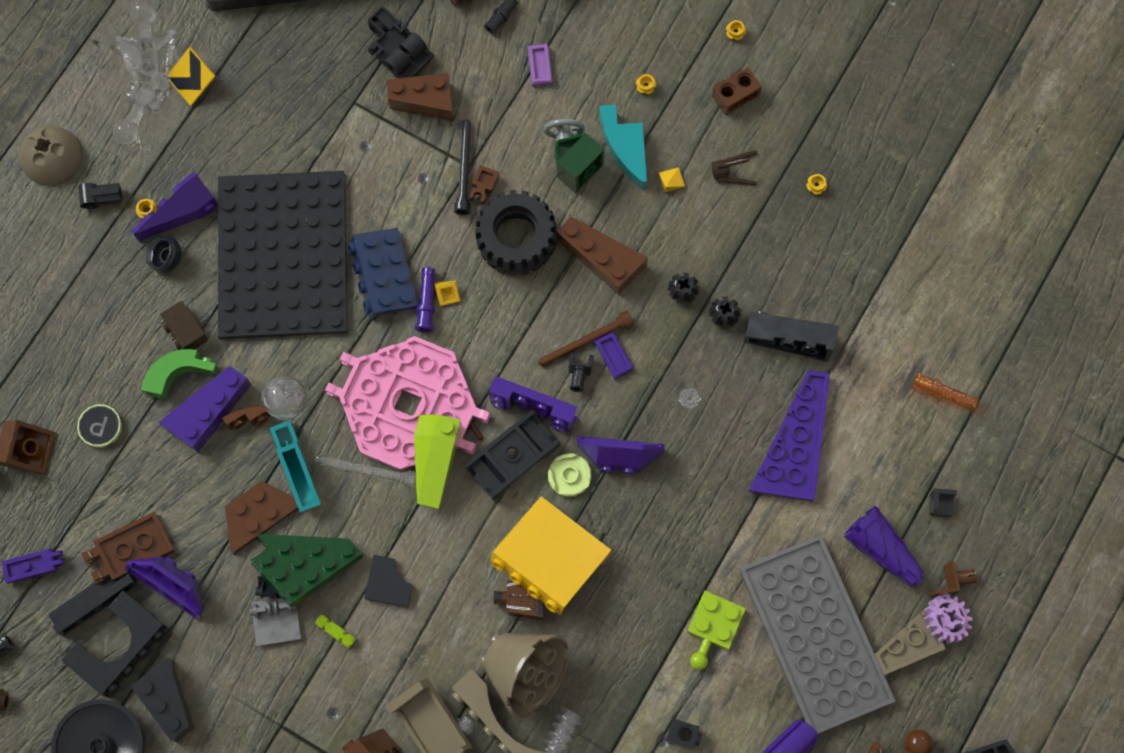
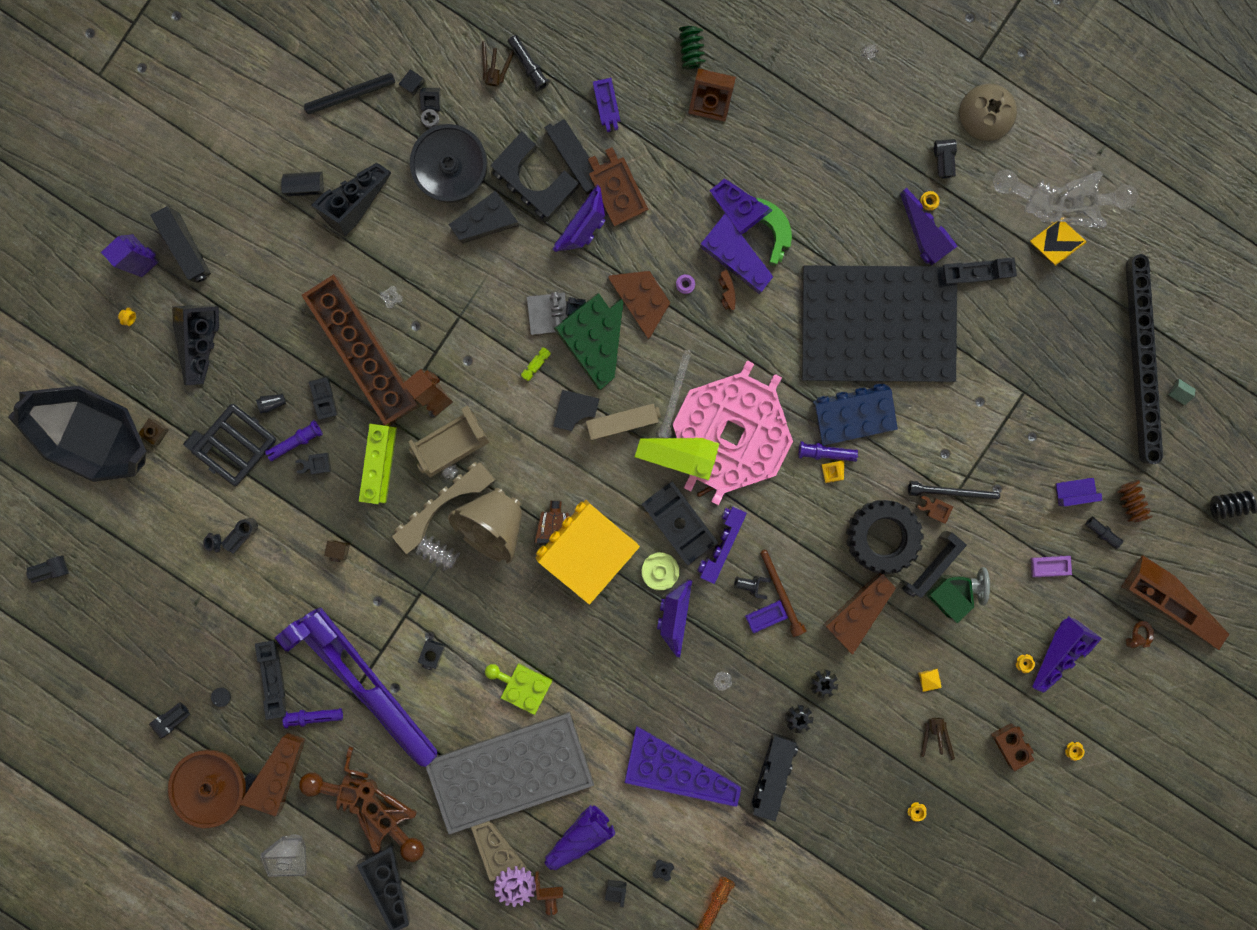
camera: 90 degrees right, 15 degrees up
black tile [77,405,122,448] -> none
black hat [146,236,182,273] -> none
dark brown brick [160,300,208,350] -> none
clear cylinder [261,375,306,420] -> none
teal slope [270,420,321,512] -> none
black plate [368,6,434,78] -> none
reddish brown wedge [386,73,454,121] -> none
teal slope [599,105,647,189] -> none
none -> dark tan slope [586,404,661,441]
none -> black plate [653,860,674,881]
none -> medium lavender plate [676,275,695,294]
none -> dark purple wing [709,178,773,235]
none -> black panel [899,531,967,598]
none -> black slope [943,257,1017,284]
none -> dark purple wedge [1032,616,1102,693]
none -> dark purple panel [1055,478,1103,507]

